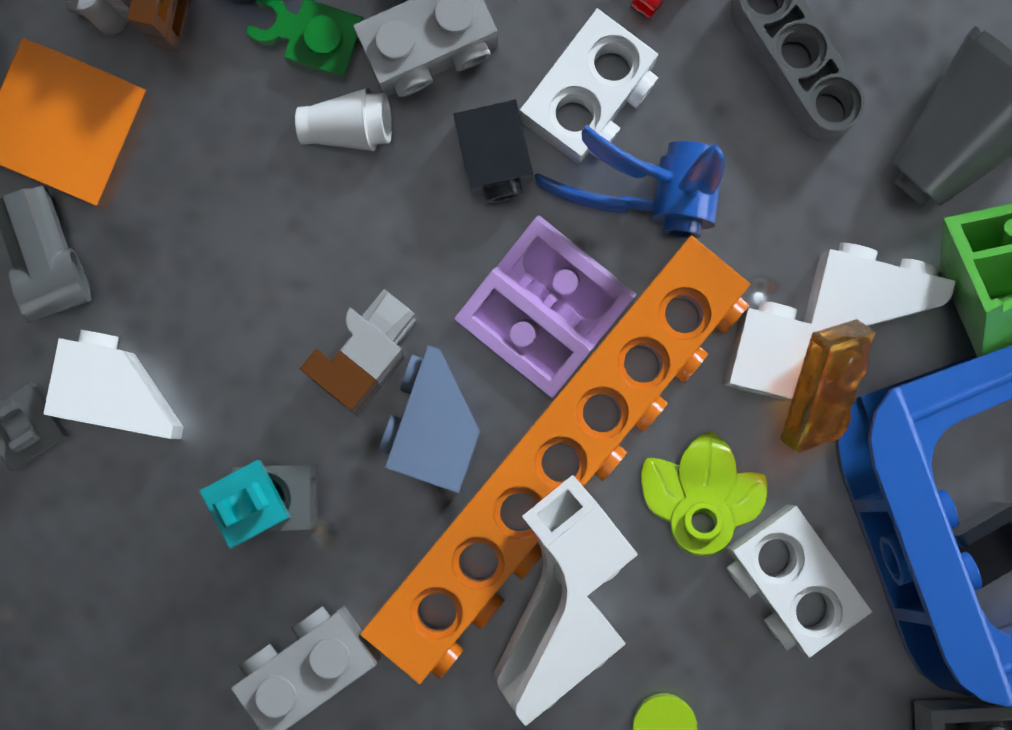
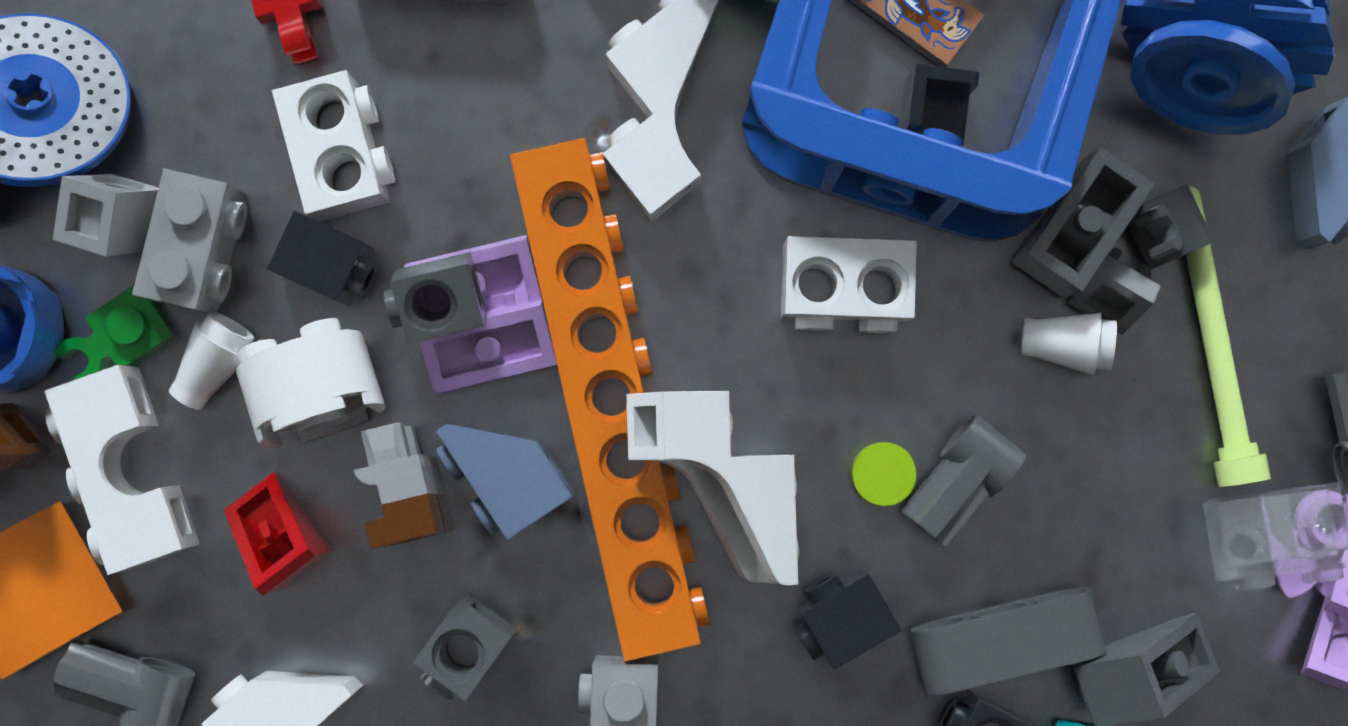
camera: 55 degrees left, 0 degrees up
teal tile [199,460,291,549] -> none
blue plant [535,125,725,238] -> none
lime plate [641,431,767,557] -> none
clear orange plate [780,319,876,454] -> none
none -> white arch [45,365,200,575]
none -> red slope [223,472,334,596]
none -> white brick [236,318,386,448]
none -> dark grey brick [384,252,487,344]

